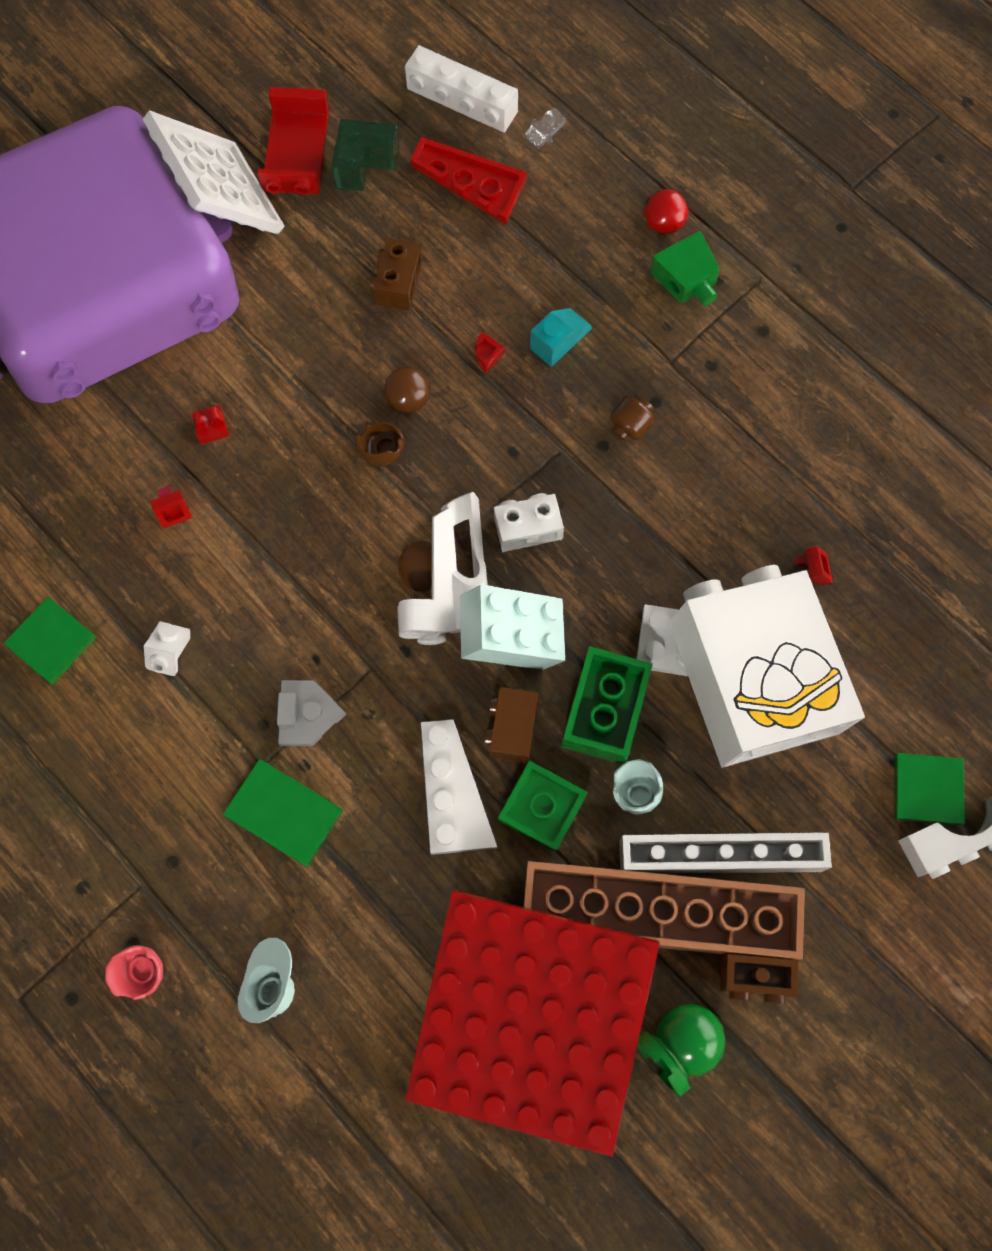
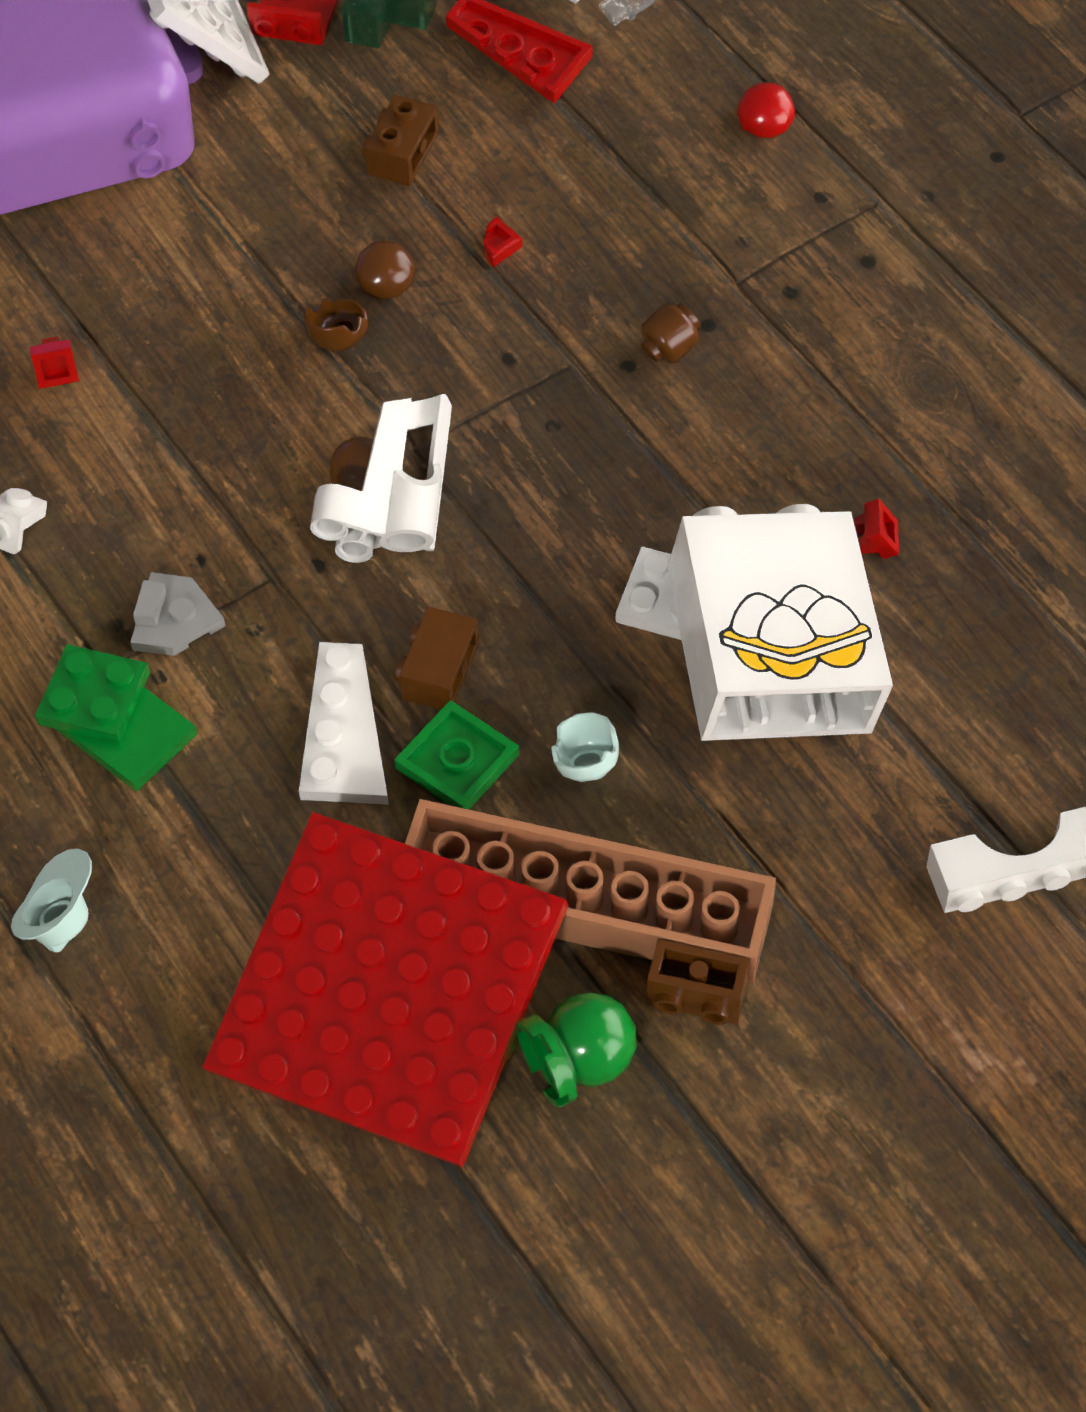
camera: 10 degrees right, 15 degrees down
red tile [191,405,230,445] -> none
light aqua brick [460,584,565,670] -> none
white brick [494,493,564,552] -> none
teal slope [530,308,592,367] -> none
green brick [561,646,653,765] -> none
white brick [619,833,832,874] -> none
green torso [650,231,720,306] -> none
green tile [894,753,965,826] -> none
none -> green plate [35,644,150,744]

